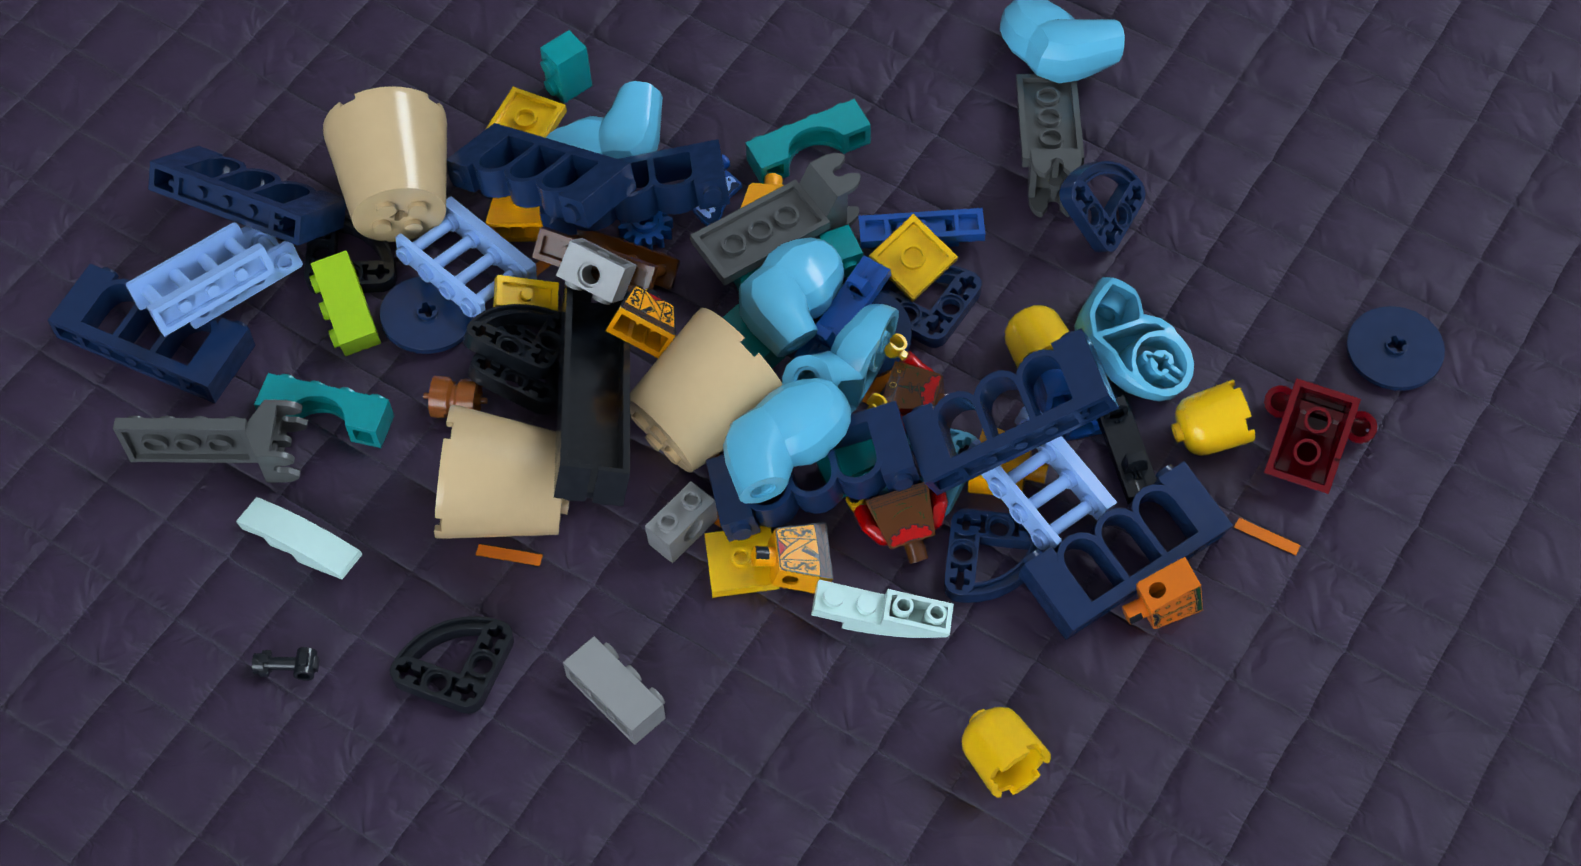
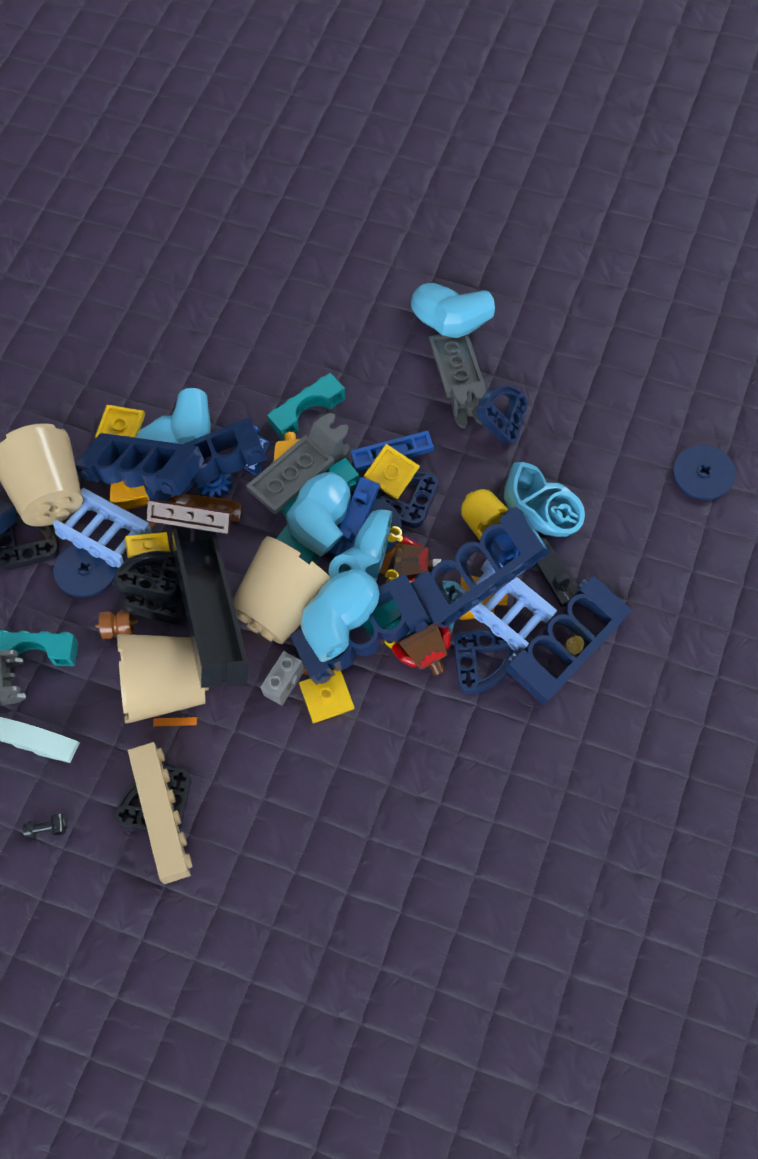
camera: 10 degrees left, 5 degrees up
lime brick [309,250,381,356] -> none
teal brick [540,30,593,104] -> none
light grey brick [556,238,637,305] -> none
light grey brick [563,636,666,745] -> none
light orange torso [606,286,676,358] -> none
torso [751,522,833,594] -> none
light aqua slope [811,579,954,638] -> none
yellow cylinder [962,707,1051,798] -> none
orange torso [1121,557,1203,629] -> none
yellow cylinder [1171,380,1255,456] -> none
orange piece [1234,518,1301,556] -> none
dark red piece [1264,378,1377,494] -> none
none -> tan brick [128,742,193,884]
none -> clear yellow axle [566,636,584,655]

